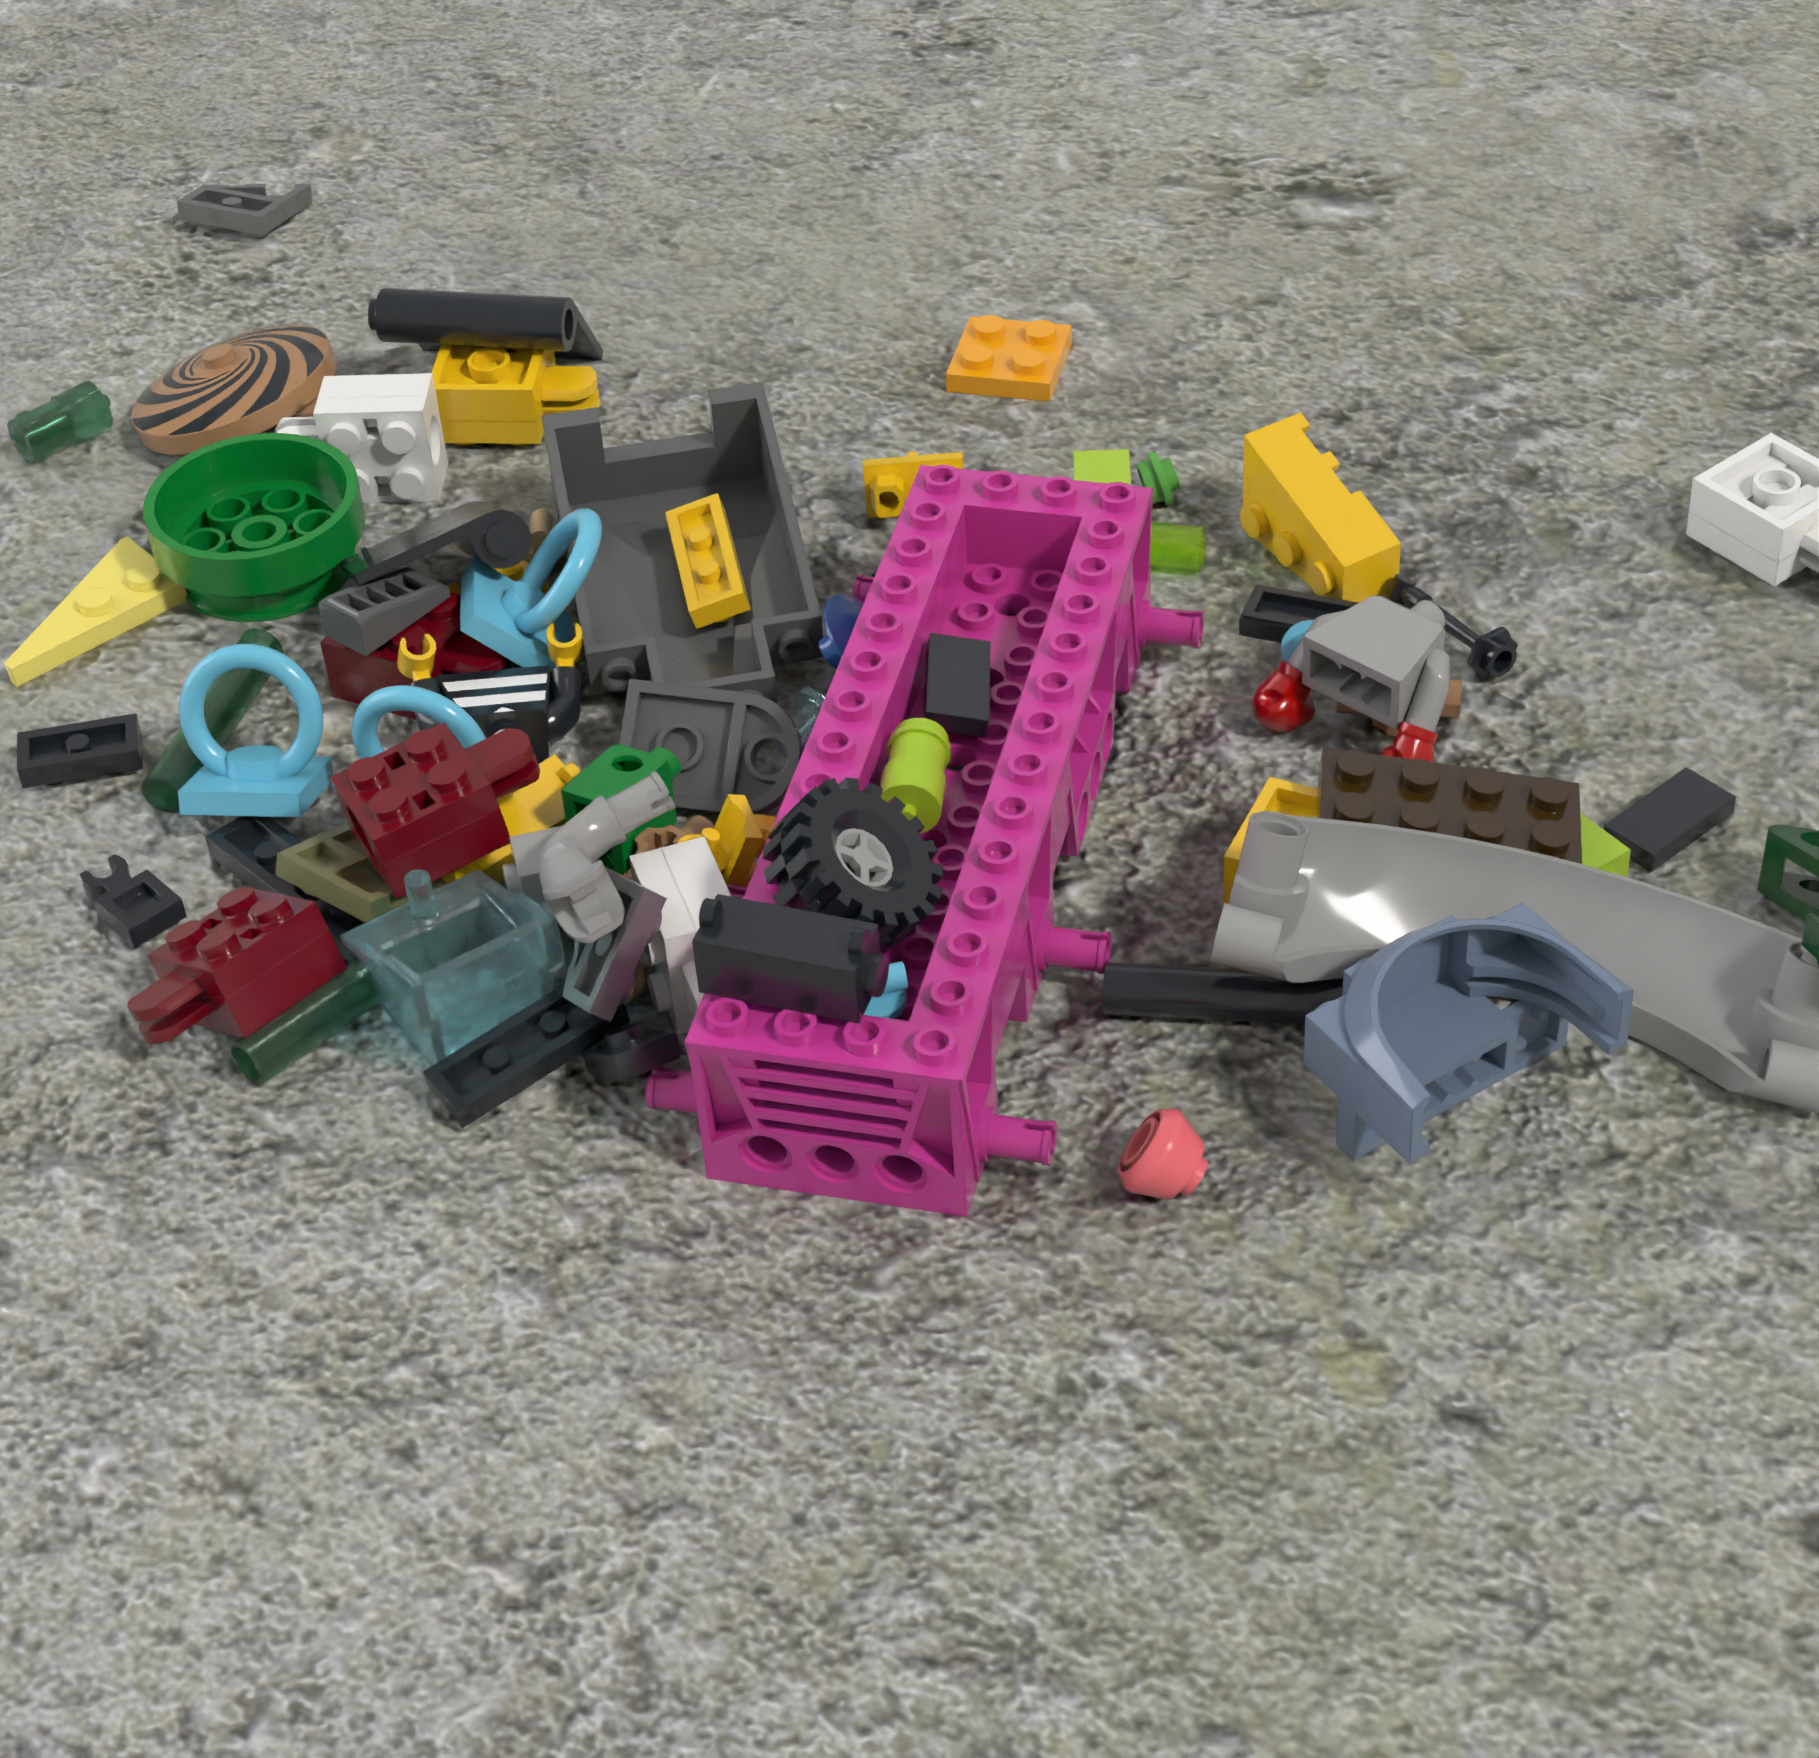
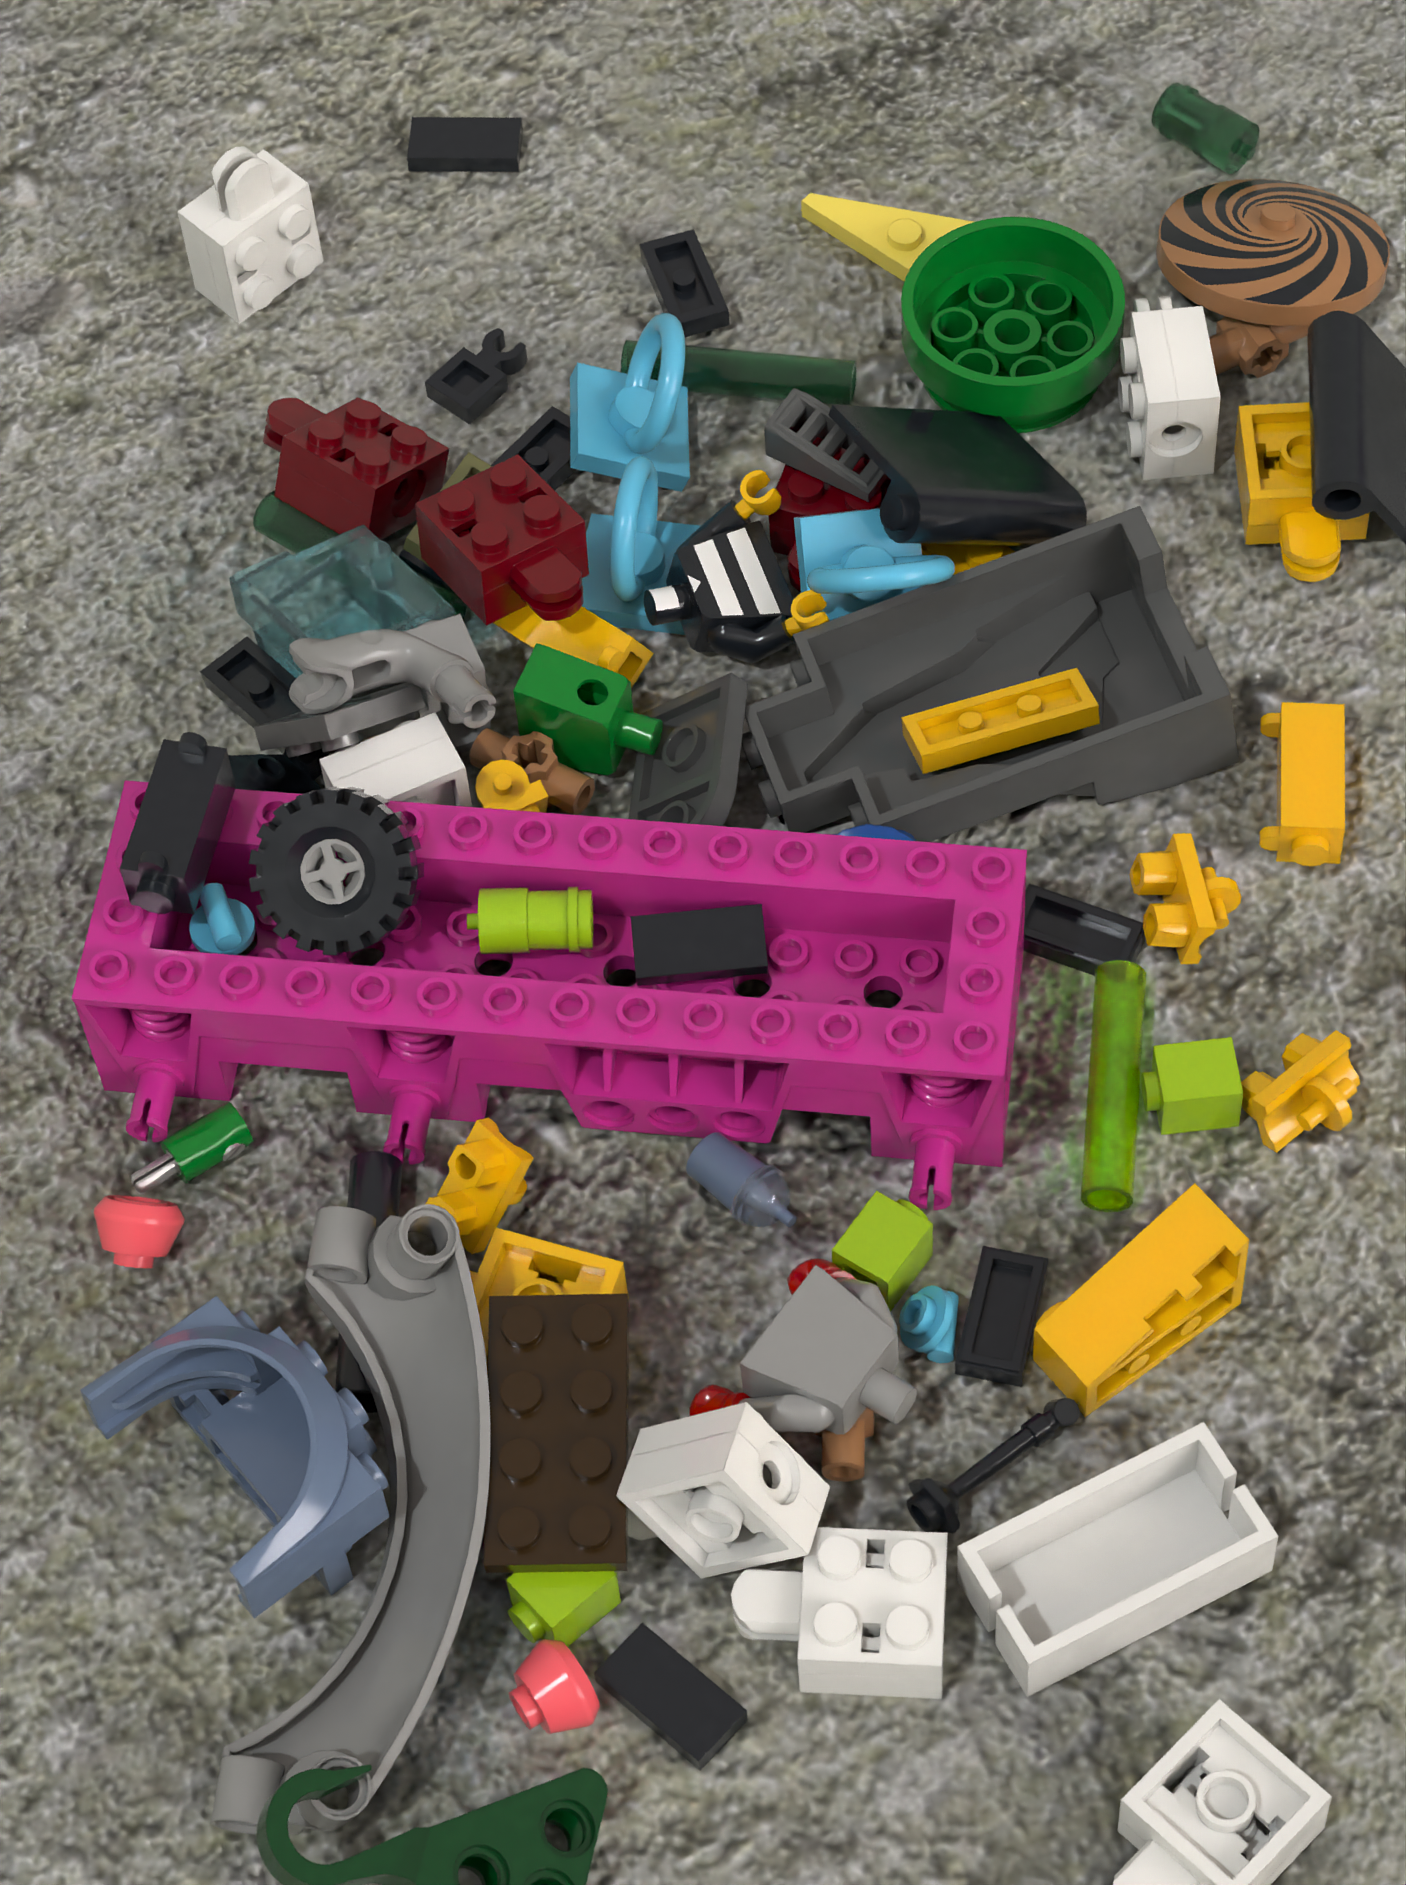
camera: 85 degrees right, 15 degrees up
bright green plate [1136,450,1181,506] -> none
none -> green piece [130,1101,253,1194]
none -> yellow hips [426,1117,534,1254]
none -> coral cone [508,1639,600,1734]
none -> white brick [616,1402,830,1578]
none -> piece [686,1132,797,1228]
none -> white brick [731,1527,947,1699]
none -> lime brick [831,1190,933,1312]
none -> white piece [957,1422,1278,1697]
none -> yellow hips [1241,1030,1360,1153]
none -> yellow brick [1259,702,1345,866]

